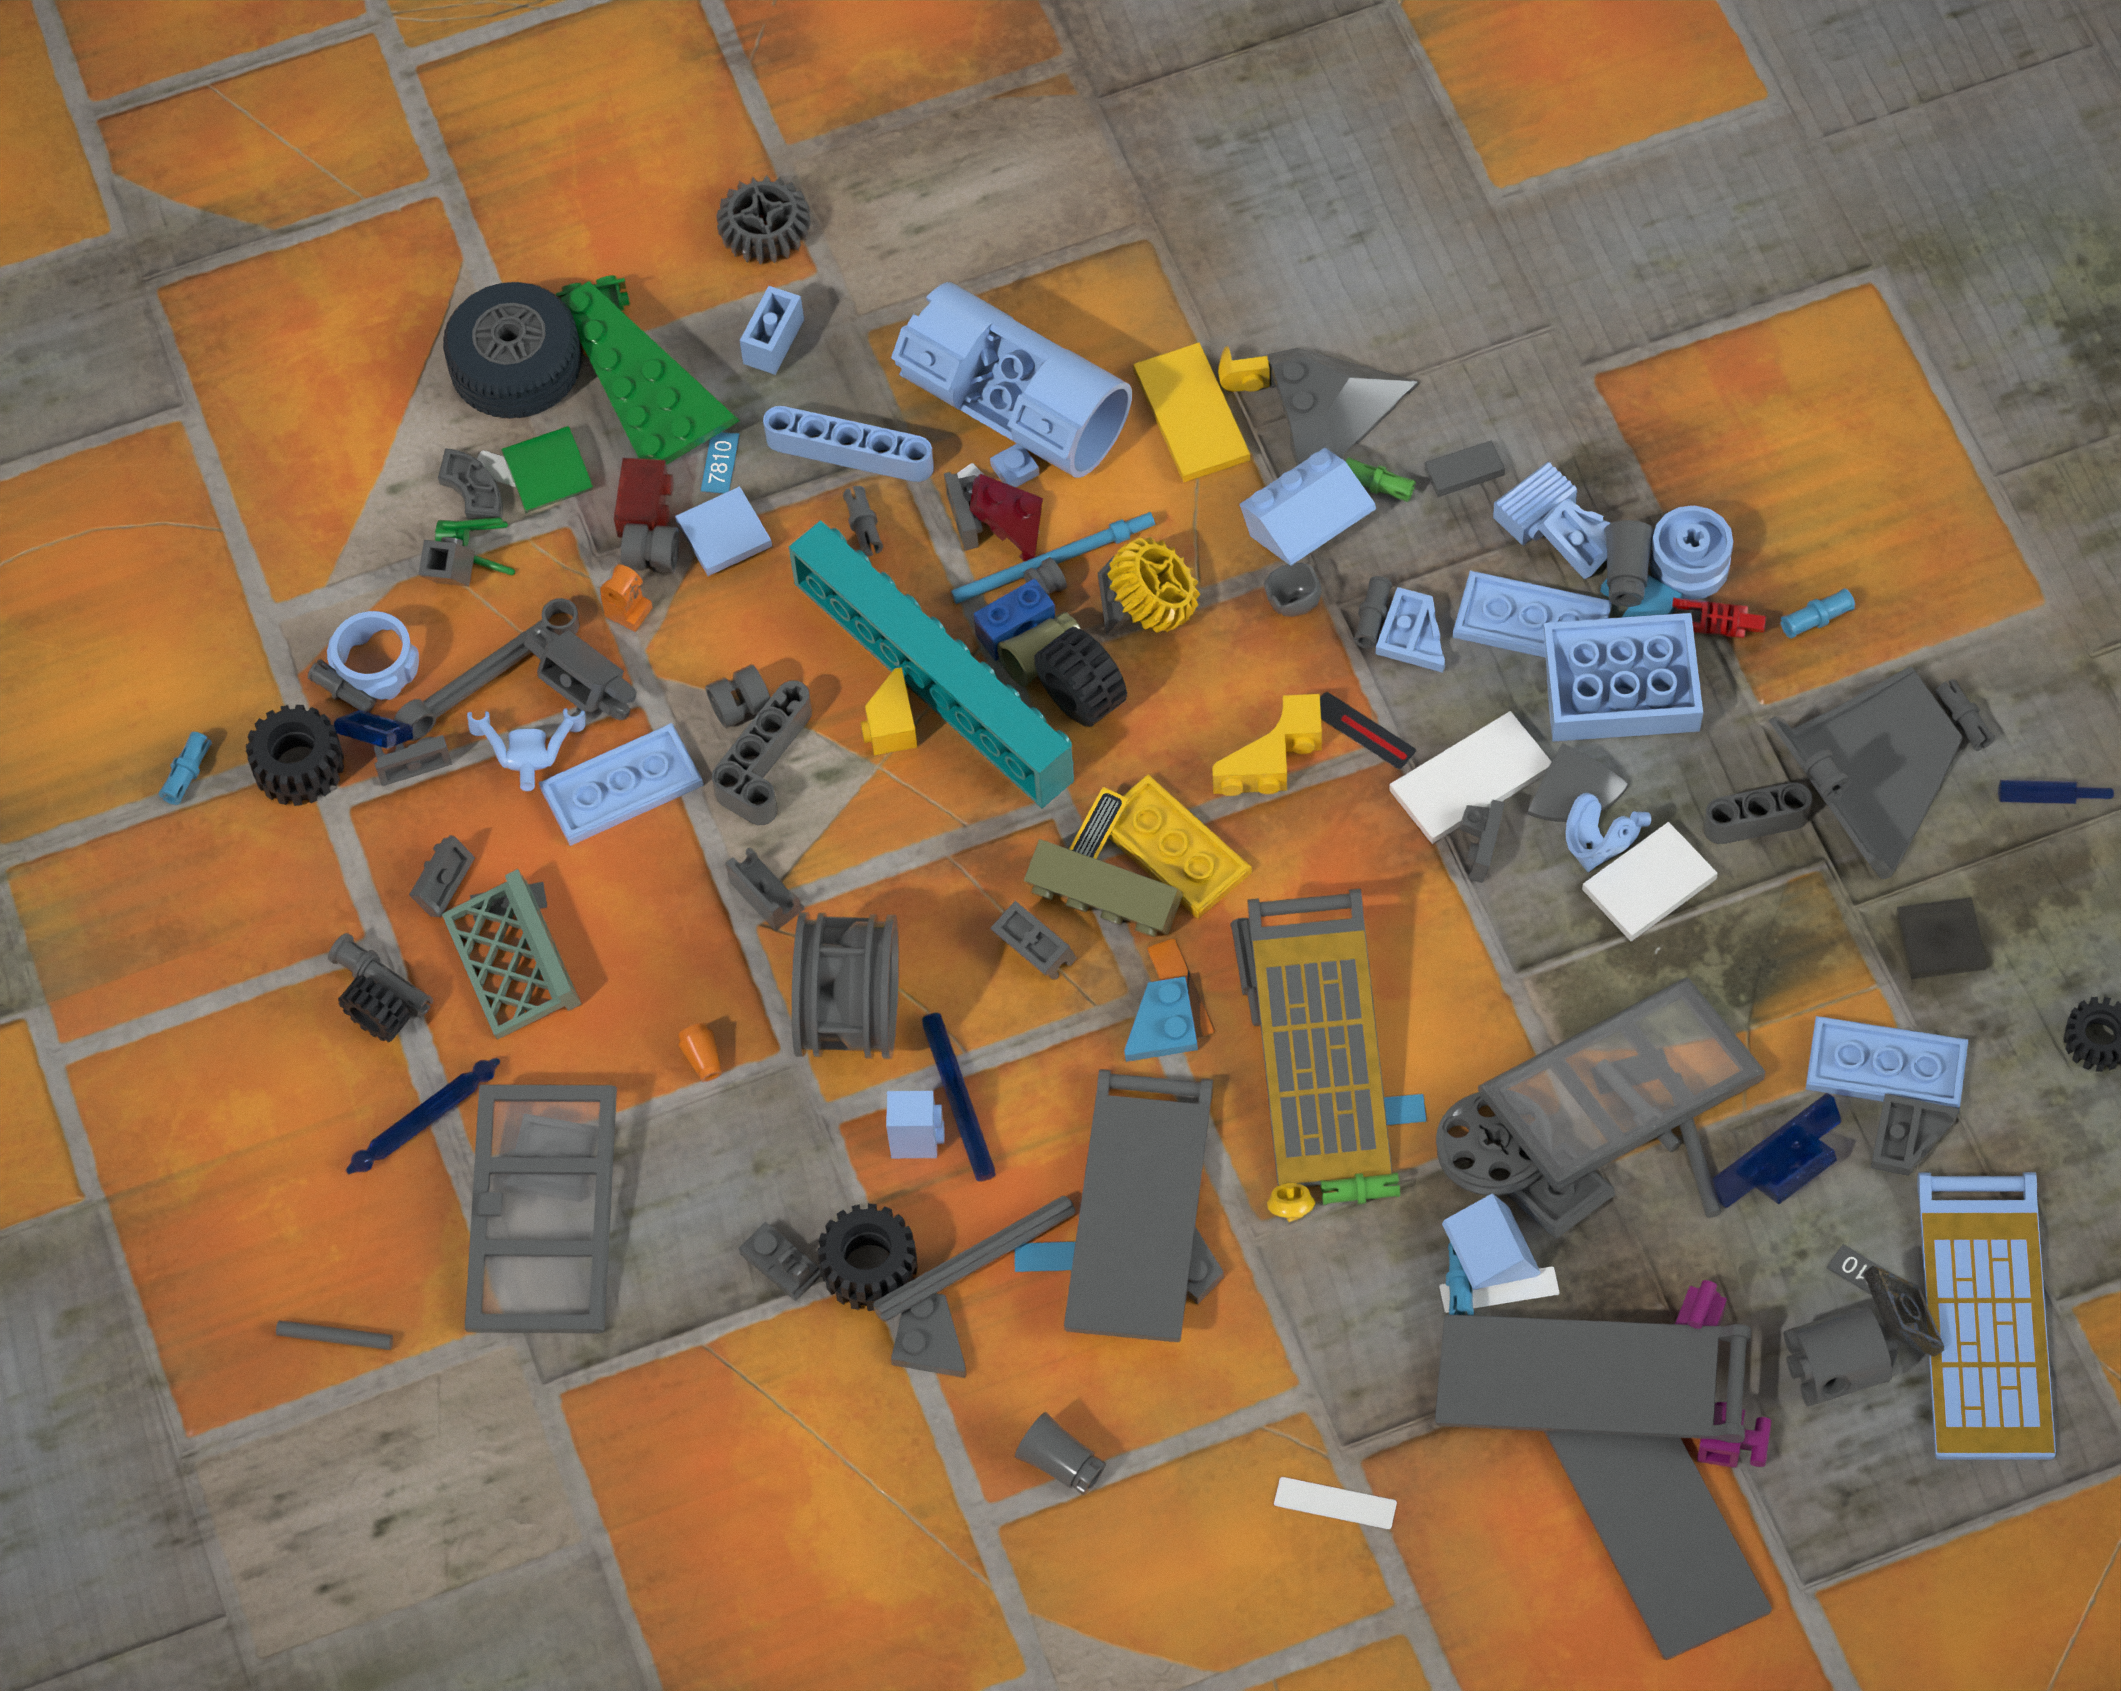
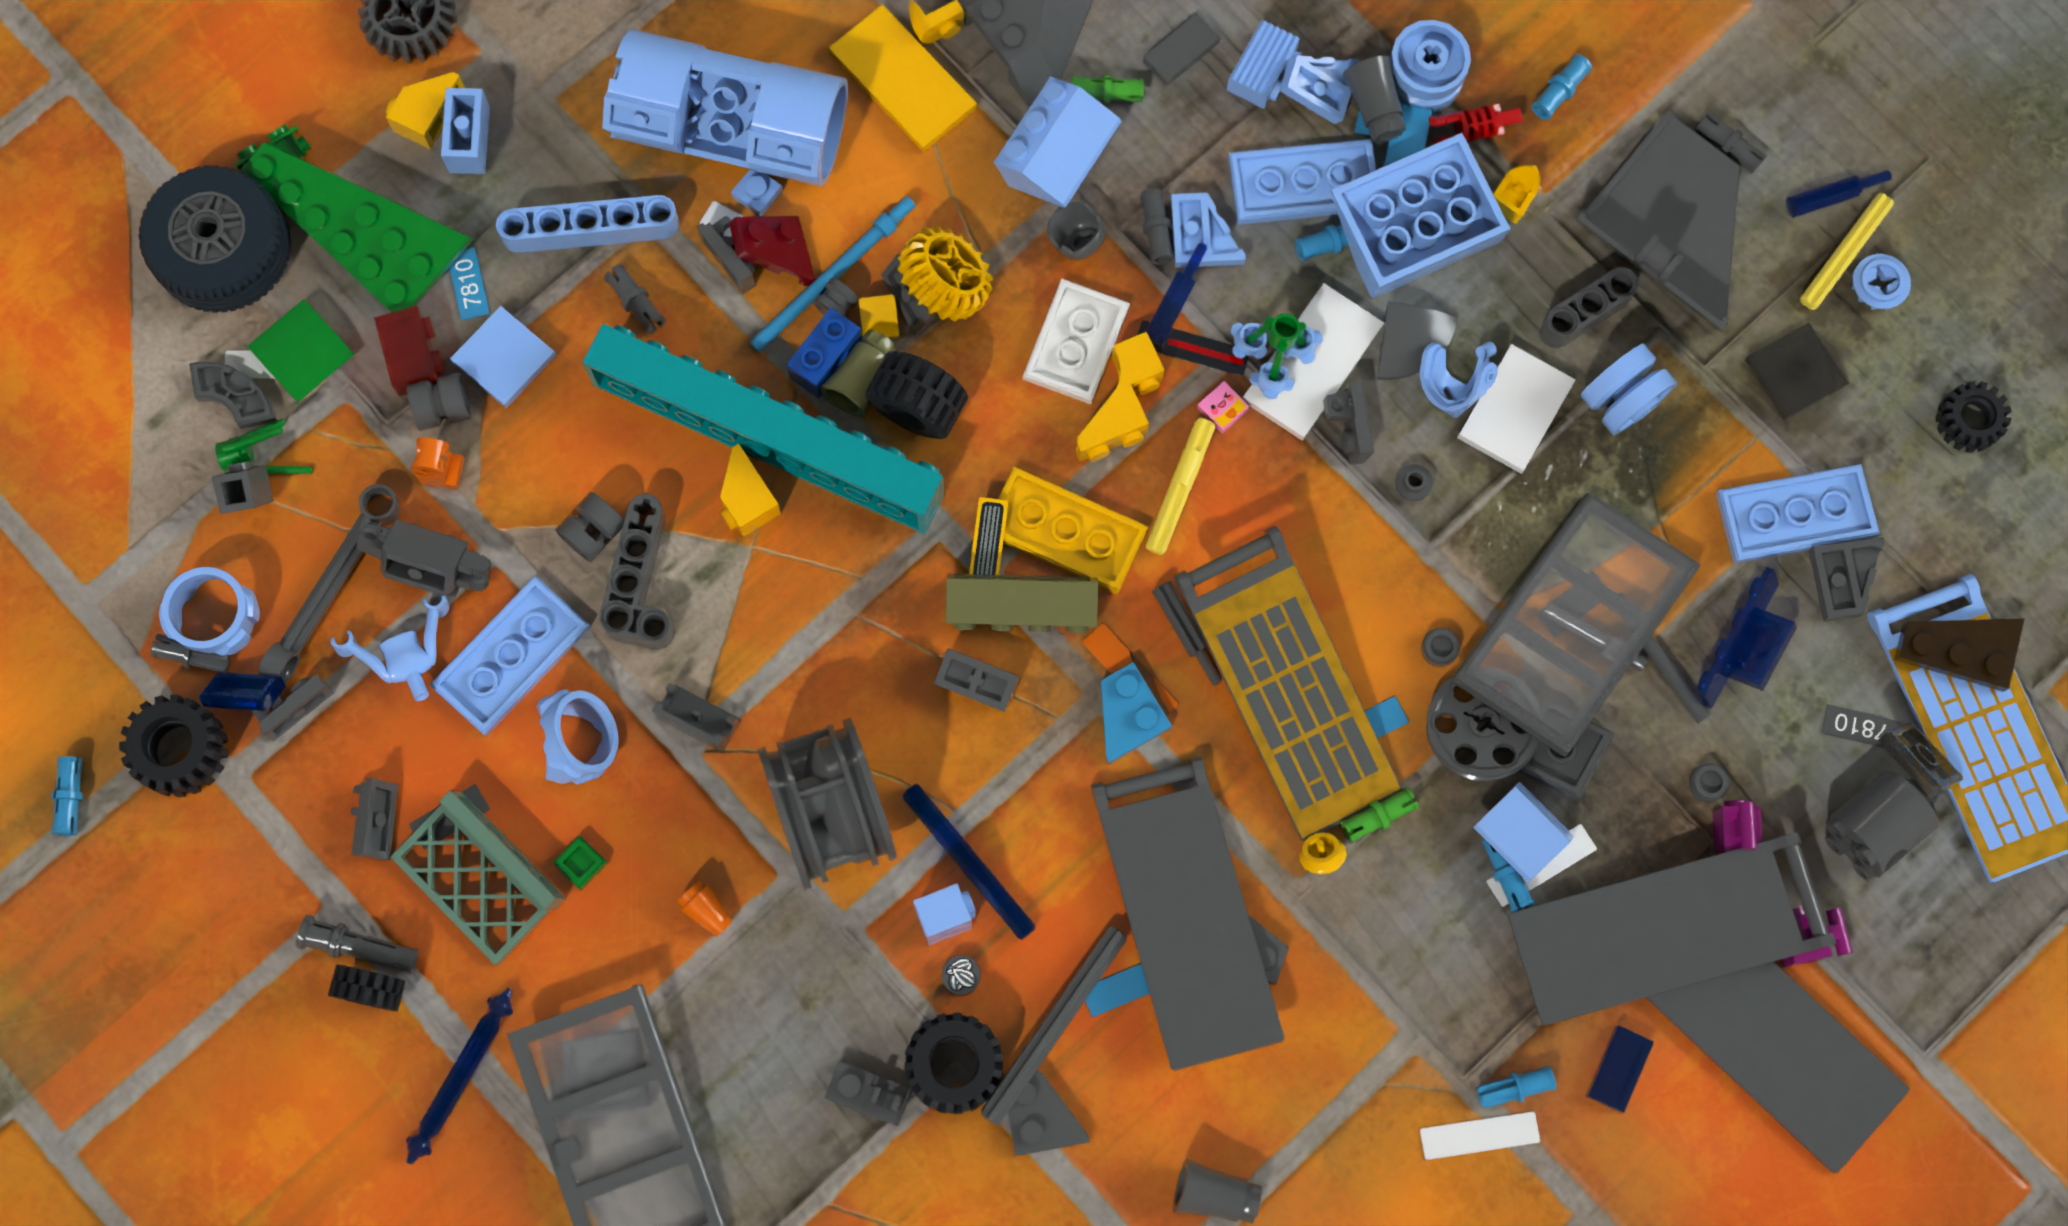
camera: 30 degrees left, 15 degrees up
none -> yellow slope [386,72,465,150]
none -> light blue piece [536,689,618,785]
none -> green tile [553,835,608,891]
none -> yellow slope [858,294,900,339]
none -> tile [942,955,980,995]
none -> white tile [1023,279,1130,404]
none -> clear blue axle [1145,243,1208,347]
none -> light yellow axle [1146,418,1215,555]
none -> bright pink tile [1197,381,1249,434]
none -> light blue plant [1230,314,1323,399]
none -> dark azure pin [1295,225,1349,261]
none -> dark grey plate [1395,464,1433,501]
none -> dark grey tile [1421,628,1460,667]
none -> dark azure axle [1477,1066,1556,1108]
none -> yellow plate [1493,165,1540,224]
none -> light blue wheel [1580,344,1678,435]
none -> clear blue tile [1585,1025,1654,1113]
none -> dark grey tile [1689,763,1730,803]
none -> light yellow axle [1800,193,1894,310]
none -> light blue gear [1851,254,1911,311]
none -> dark brown wing [1894,618,2025,692]

